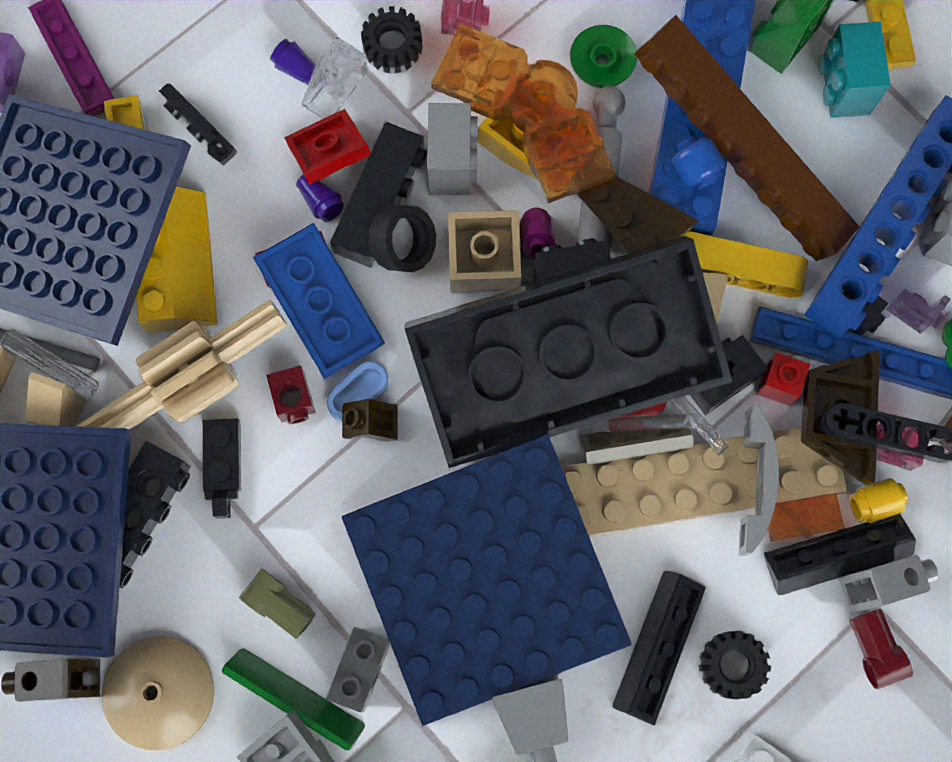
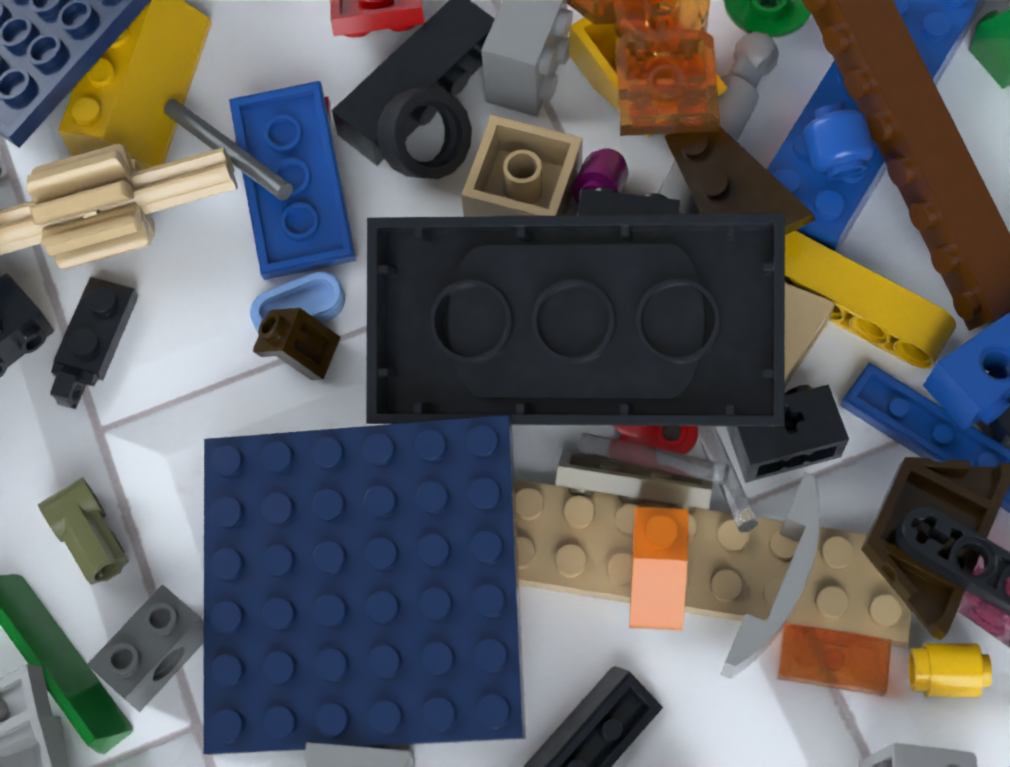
camera: 25 degrees right, 10 degrees down
dark red brick [266,365,316,424] -> none
dark purple cone [296,175,344,222] -> none
red brick [756,352,810,406] -> none
black slope [764,514,916,595] -> none
none -> dark grey bar [164,99,293,200]
none -> slope [629,507,689,631]

